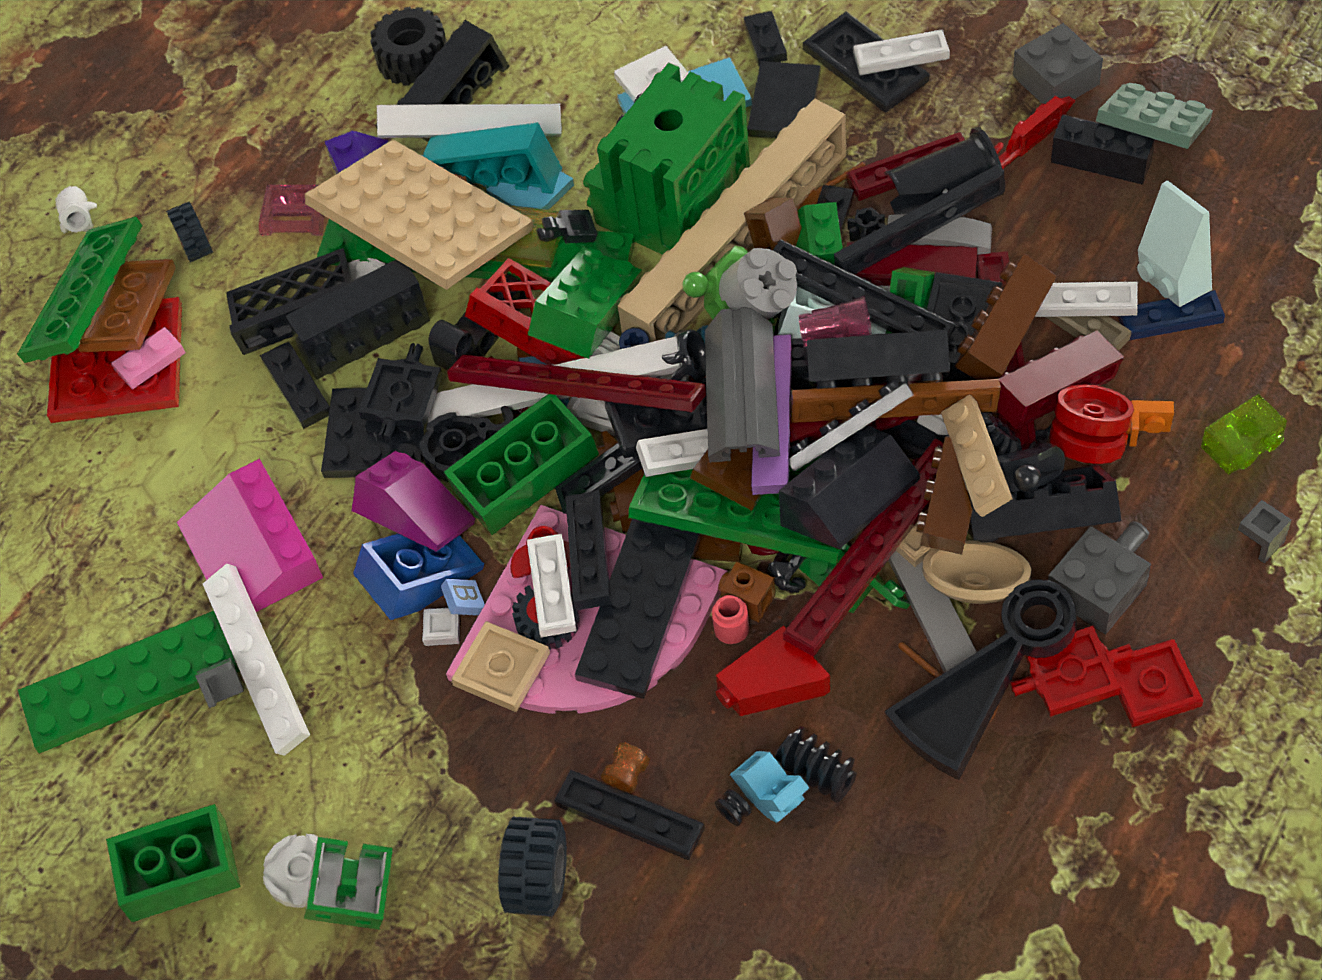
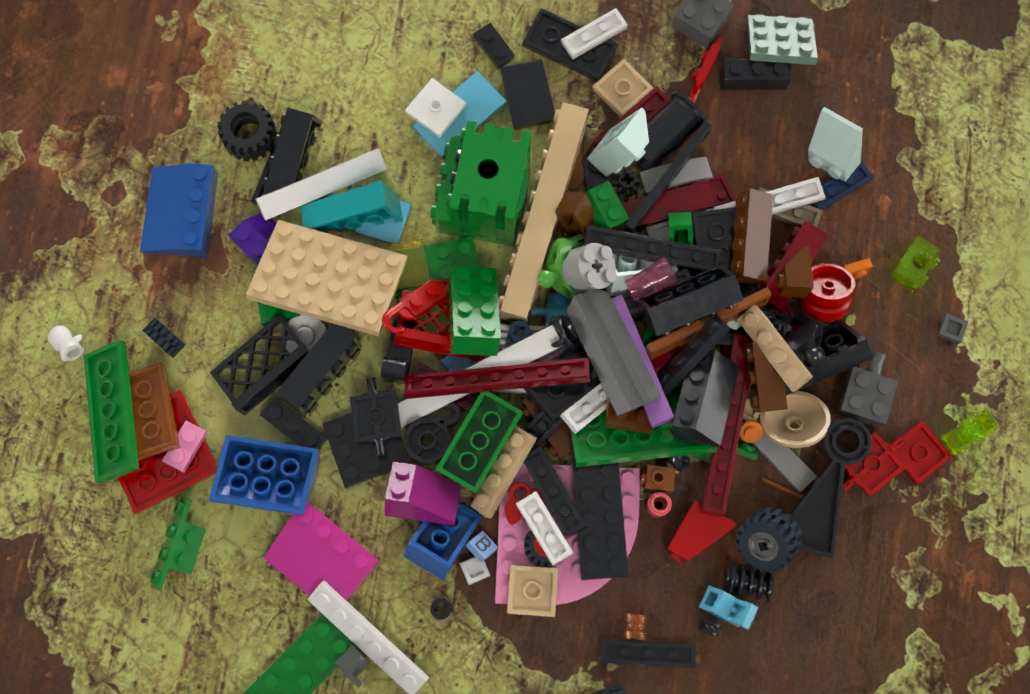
camera: 30 degrees left, 20 degrees up
clear pink plate [258,185,324,236] -> none
black plate [536,210,598,243] -> none
none -> blue slope [140,163,218,258]
none -> green bracket [150,497,206,591]
none -> blue slope [209,435,321,516]
none -> red plate [382,279,450,334]
none -> black bush [431,598,452,620]
none -> tan plate [471,426,537,519]
none -> light aqua slope [587,108,649,176]
none -> tan tile [592,59,654,117]
none -> black wheel [736,507,802,574]
none -> orange plate [740,420,763,443]
none -> reddish brown slope [775,246,814,298]
none -> clear neon green brick [940,408,1000,456]

